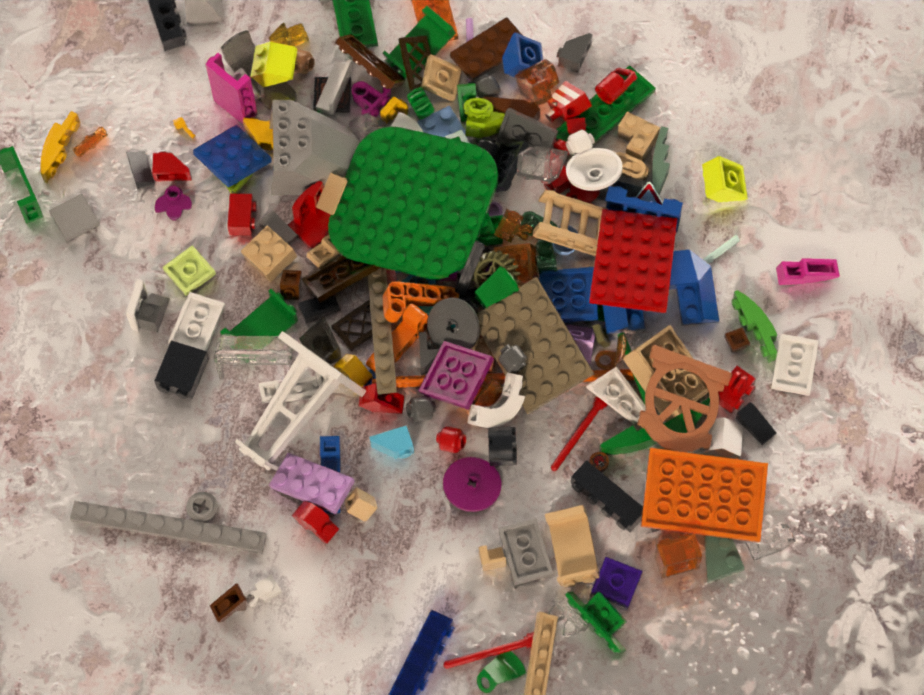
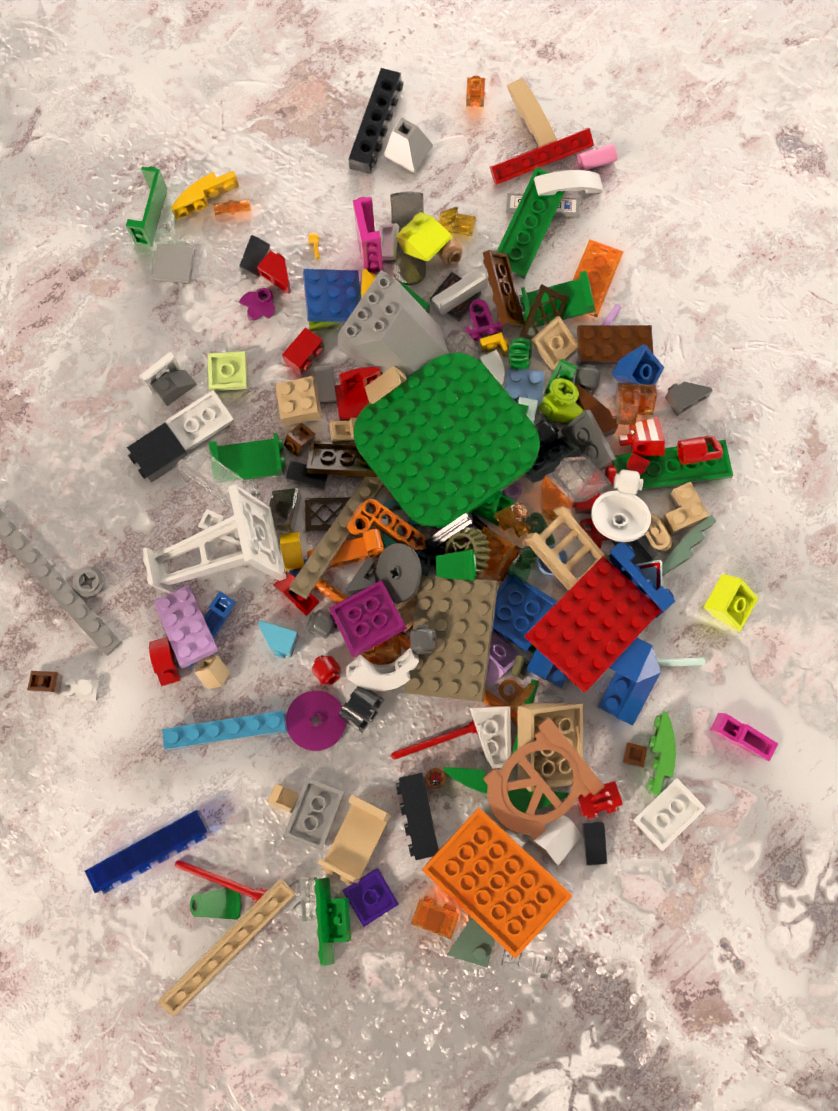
camera: 35 degrees right, 10 degrees up
none -> dark azure arch [162,710,288,751]
none -> clear orange slope [541,476,573,521]

